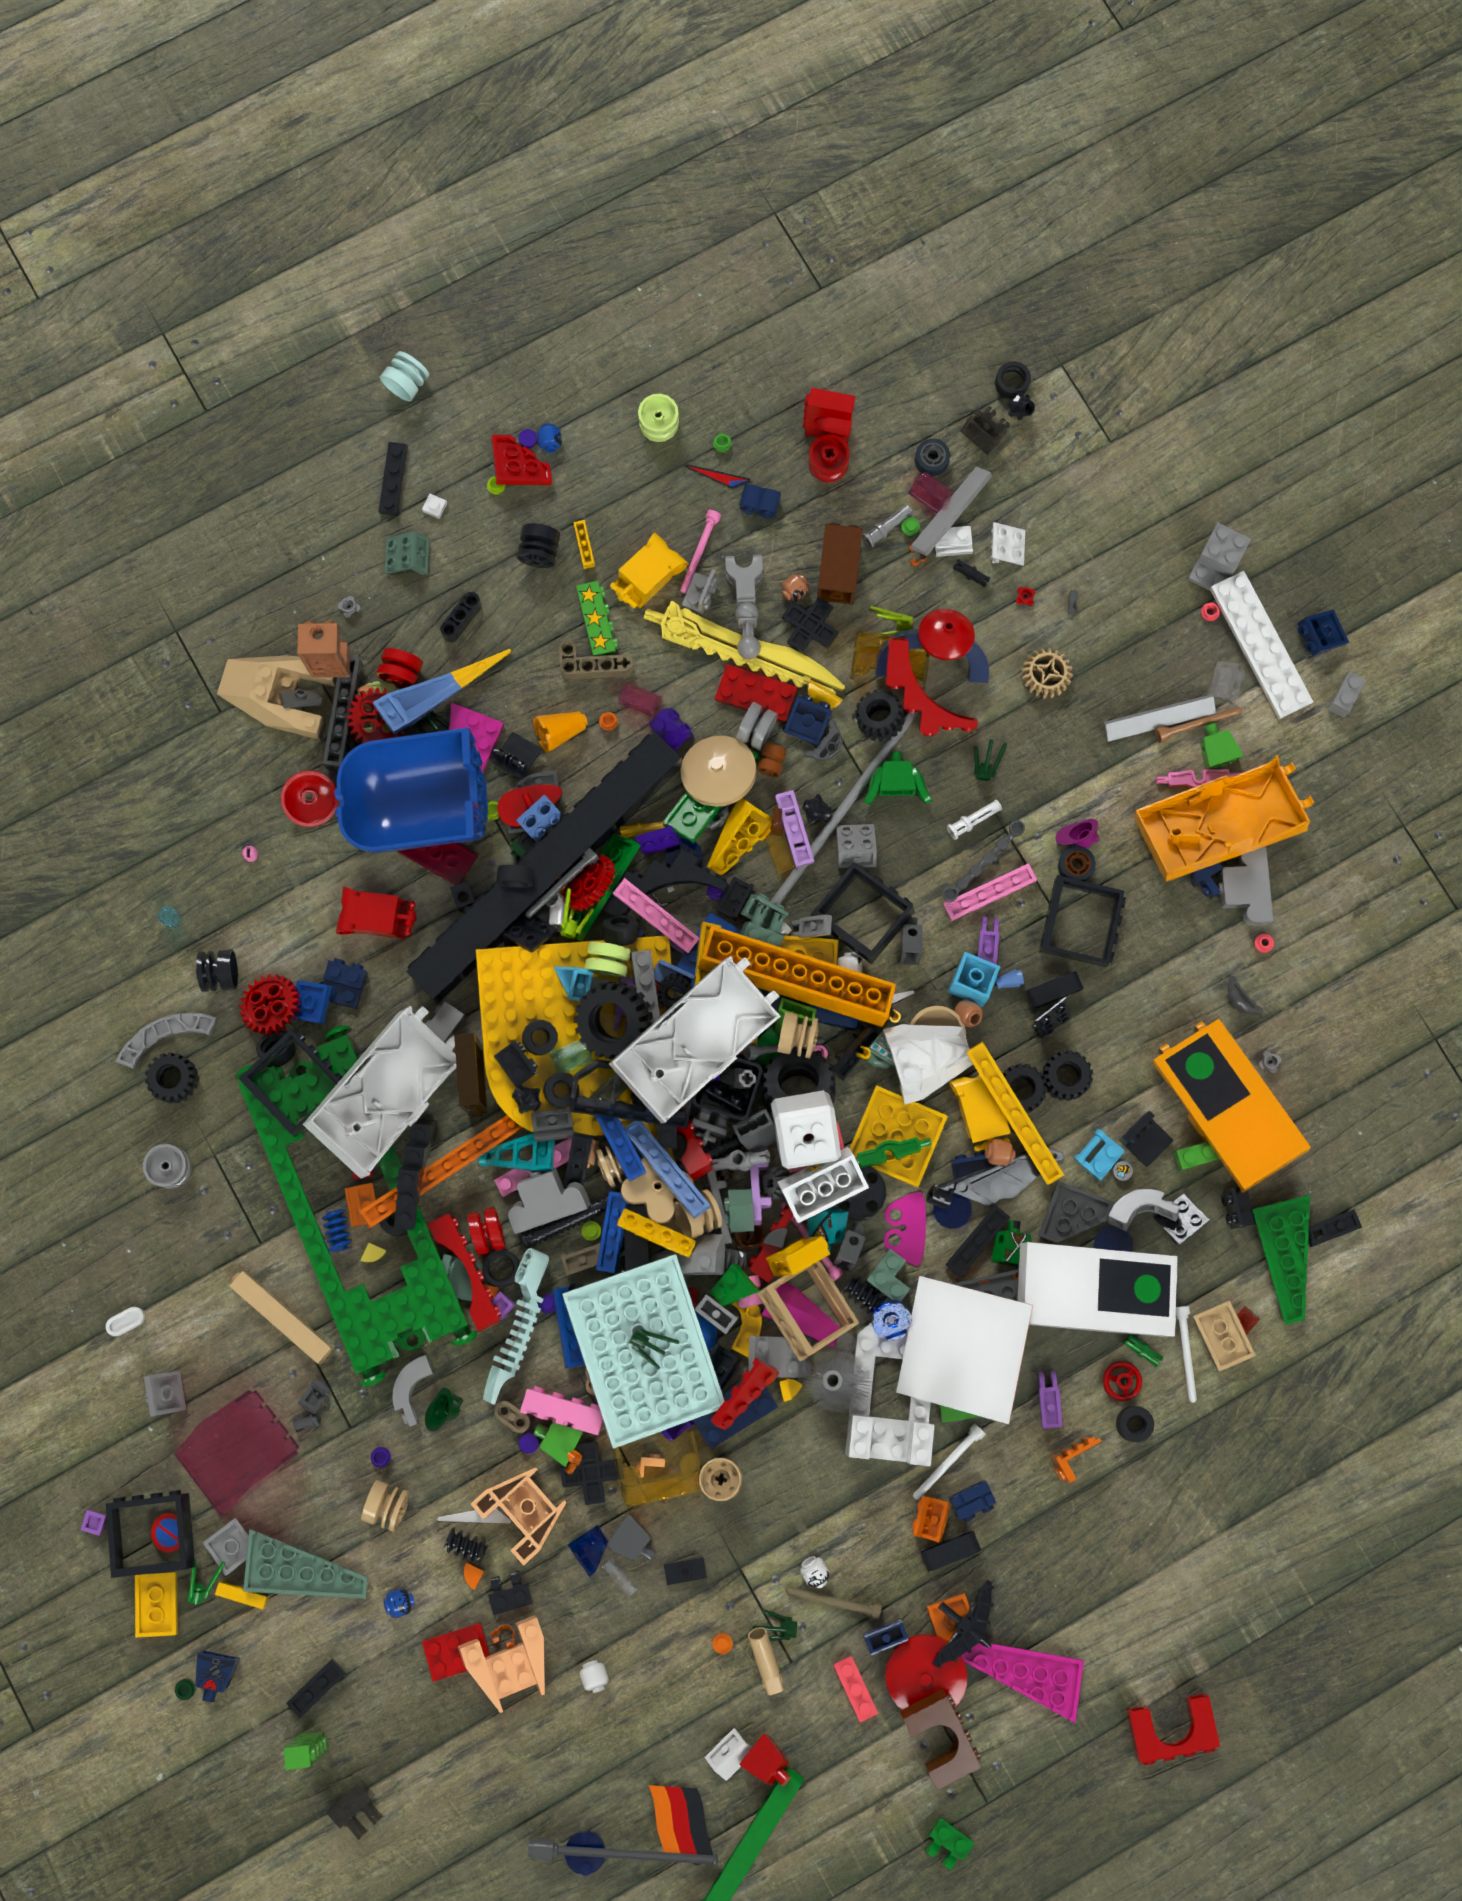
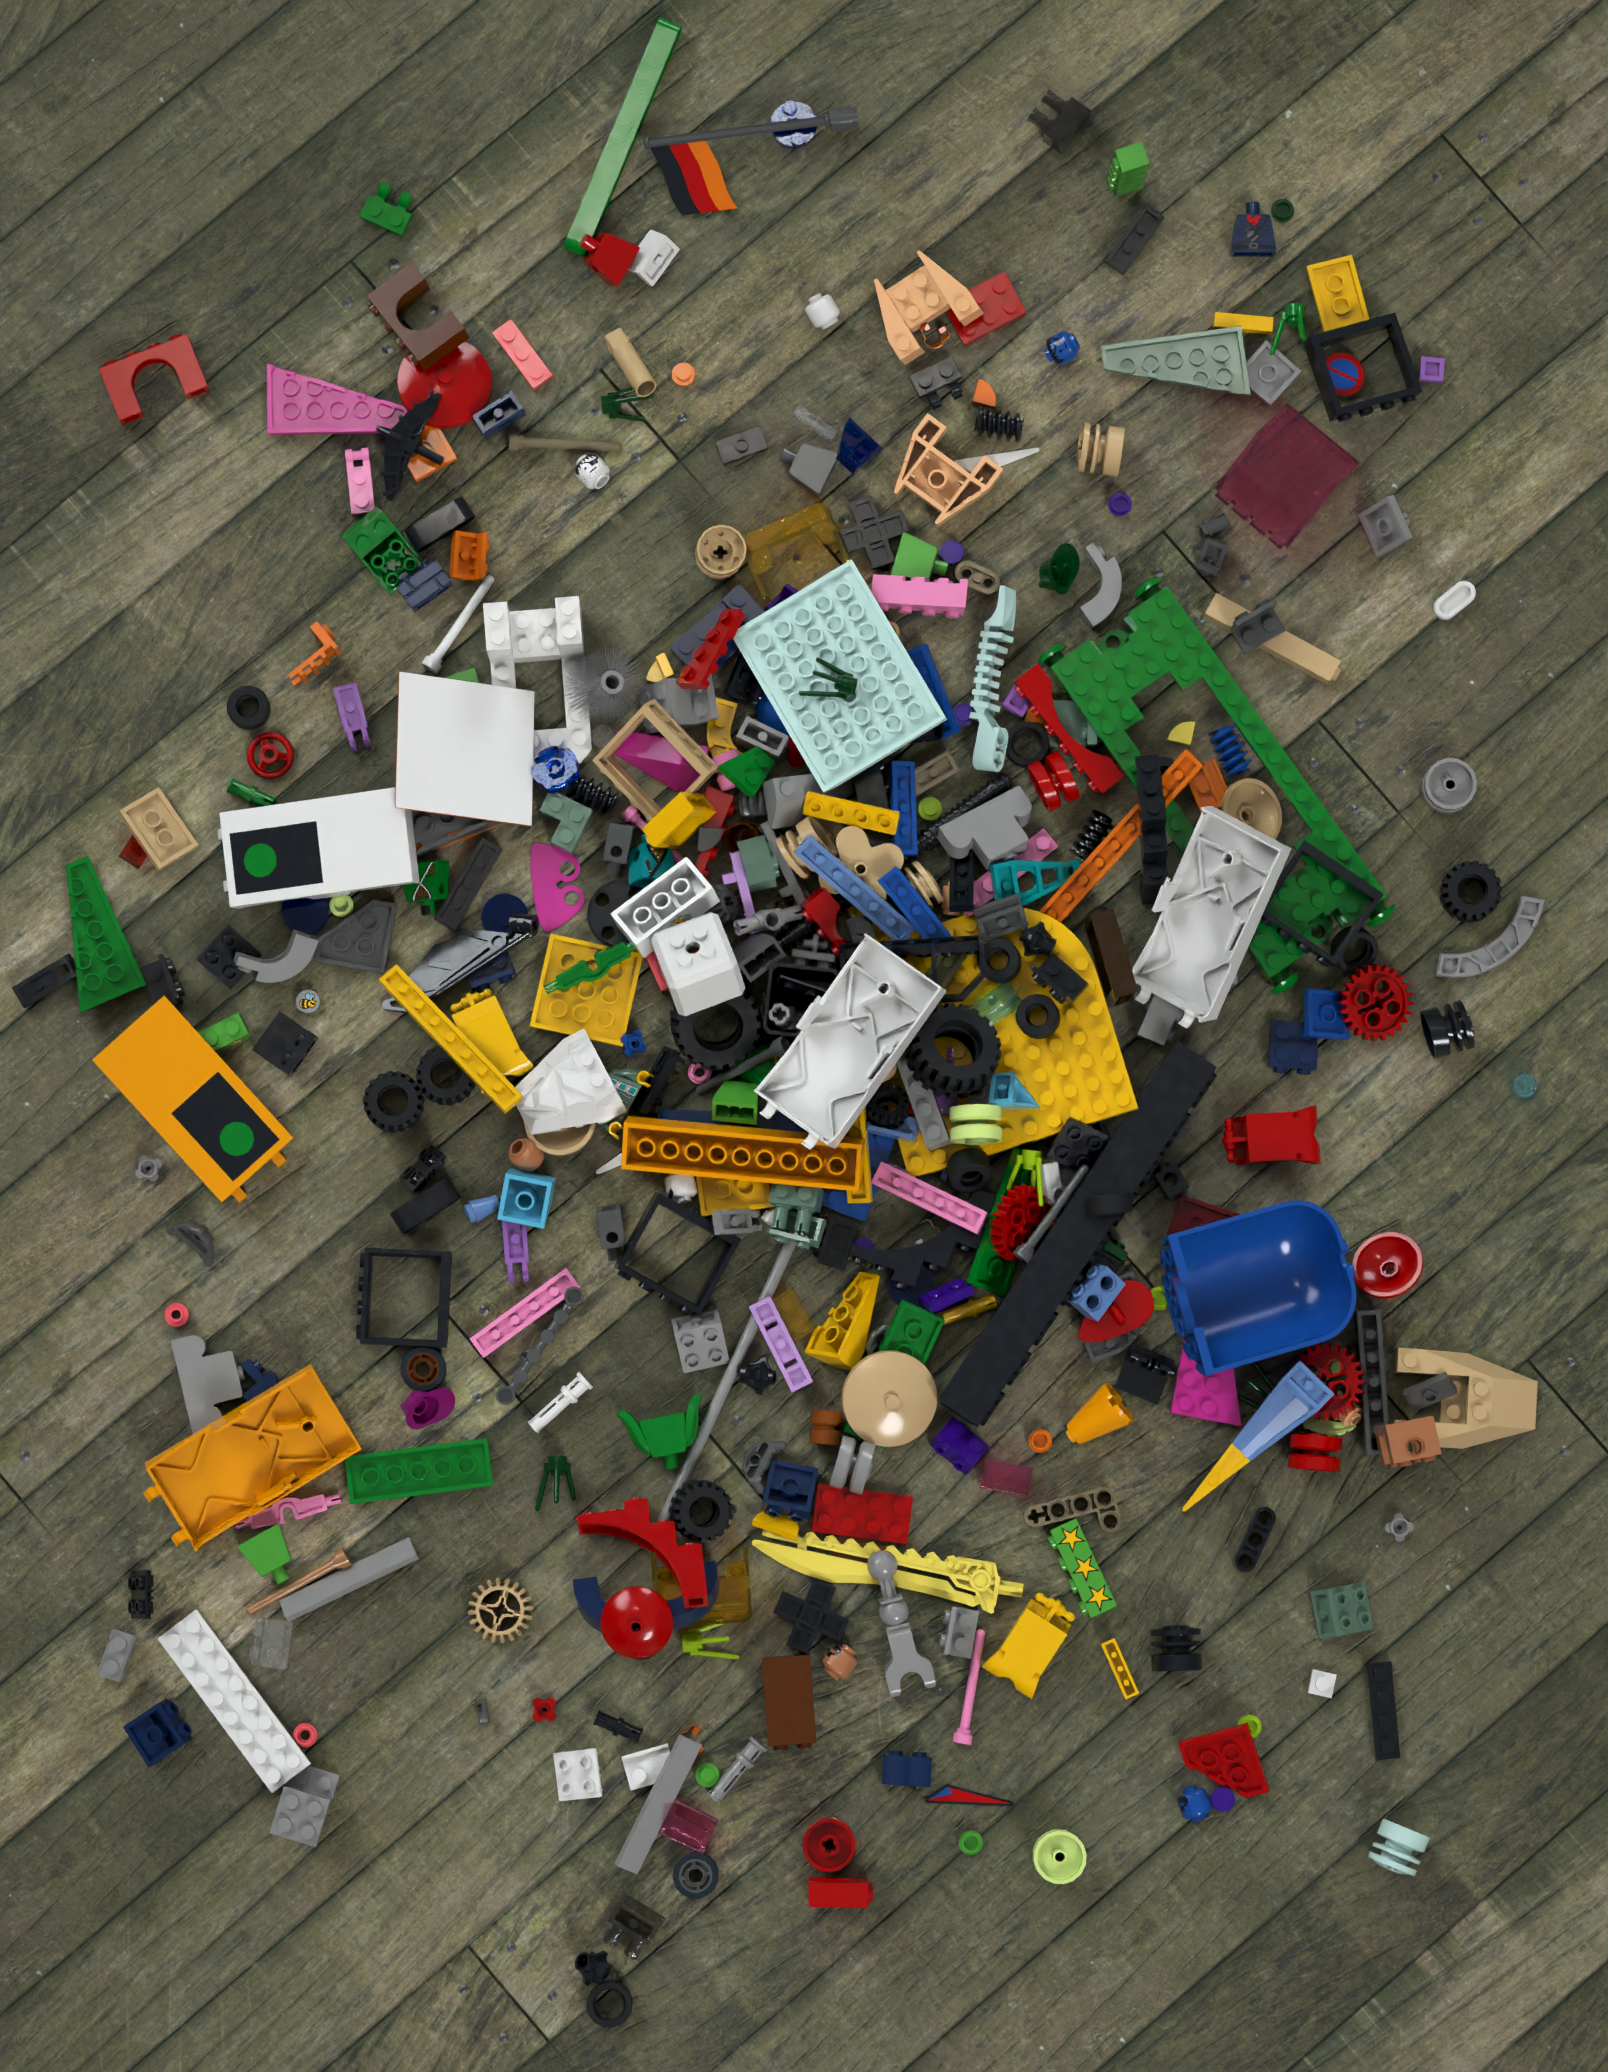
camera: 165 degrees right, 5 degrees up
bright pink hinge [242,846,258,862] -> none
orange piece [565,1450,582,1474] -> none
light nougat bracket [636,1453,666,1478] -> none
reddish brown arm [771,808,784,834] -> none
tan wheel [777,1012,819,1058] -> none
nougat head [985,1139,1015,1167] -> none
medium azure plate [1073,1129,1125,1181] -> none
white piece [1175,1306,1197,1403] -> none
none -> black hinge [128,1570,154,1619]
none -> yellowish green tile [329,895,354,918]
none -> green slope [340,507,424,595]
none -> bright pink plate [345,447,375,516]
none -> green plate [345,1438,494,1504]
none -> blue plate [620,1030,646,1057]
none -> black piece [1069,809,1115,860]
none -> tan dish [1221,778,1282,839]
none -> dark grey bracket [1230,599,1286,655]

